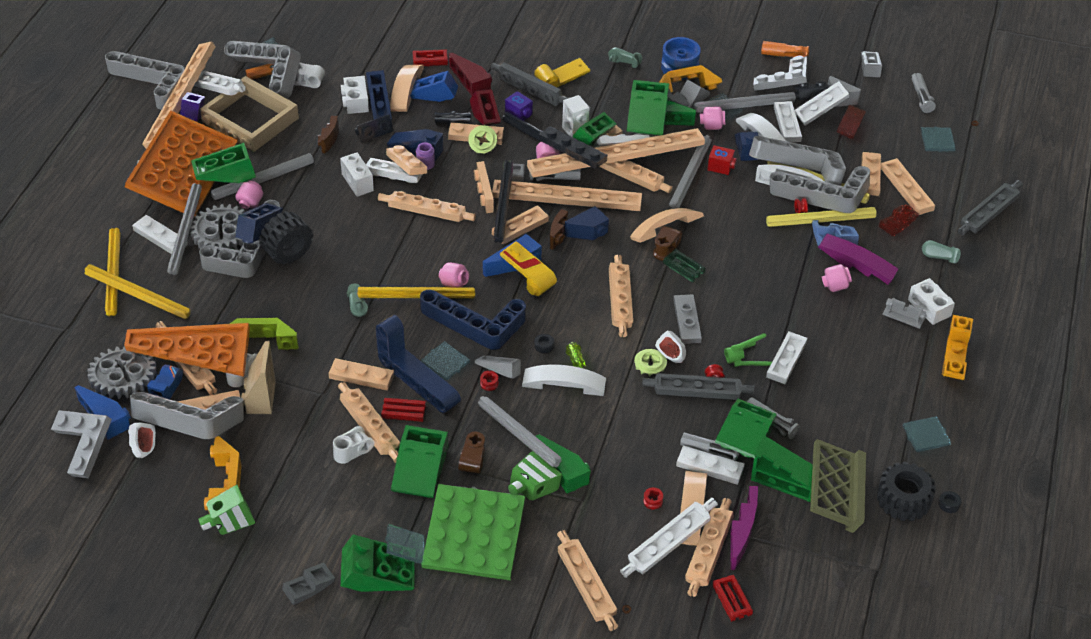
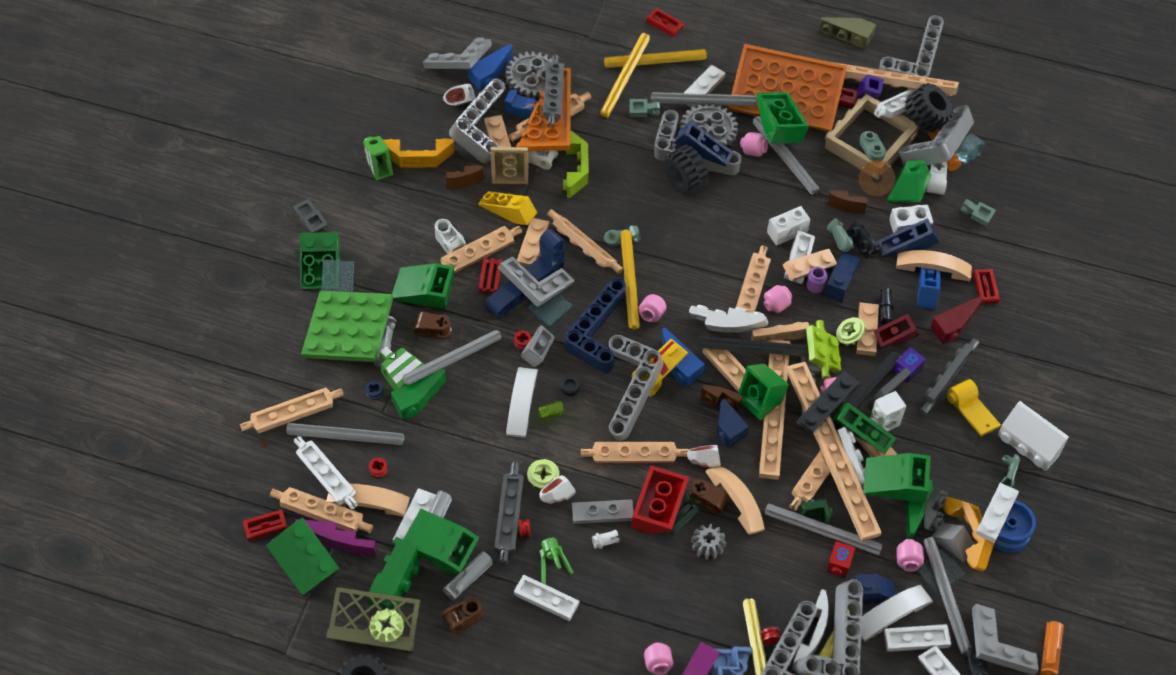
camera: 90 degrees right, 10 degrees up
none -> green slope [266,518,339,596]
none -> light grey axle [286,423,404,445]
none -> dark blue bush [365,381,384,400]
none -> yellowish green gear [369,608,404,642]
none -> reddish brown piece [441,597,483,634]
none -> reddish brown slope [446,165,483,189]
none -> yellow slope [478,191,537,225]
none -> light grey plate [498,256,575,307]
none -> dark grey plate [542,54,564,128]
none -> light nougat plate [547,209,623,274]
none -> white pin [592,530,619,549]
none -> light grey beam [609,335,664,441]
none -> sand green plate [629,99,660,117]
none -> red slope [631,466,689,534]
none -> red tile [646,8,684,37]
none -> white rock [687,445,721,468]
none -> white slope [689,305,769,333]
none -> light grey gear [691,524,726,560]
none -> green slope [738,363,789,420]
none -> bright pink head [763,285,792,313]
none -> dark green bracket [800,499,833,525]
none -> lime plate [806,320,841,380]
none -> olive slope [819,17,876,49]
none -> sand green piece [827,219,854,253]
none -> sand green plate [859,131,886,162]
none -> clear orange tile [859,160,895,197]
none -> dark grey tile [868,368,911,409]
none -> green slope [886,160,932,203]
none -> black tyre [905,83,954,132]
none -> sand green plate [960,199,996,227]
none -> white plate [975,483,1019,543]
none -> white slope [998,401,1069,471]

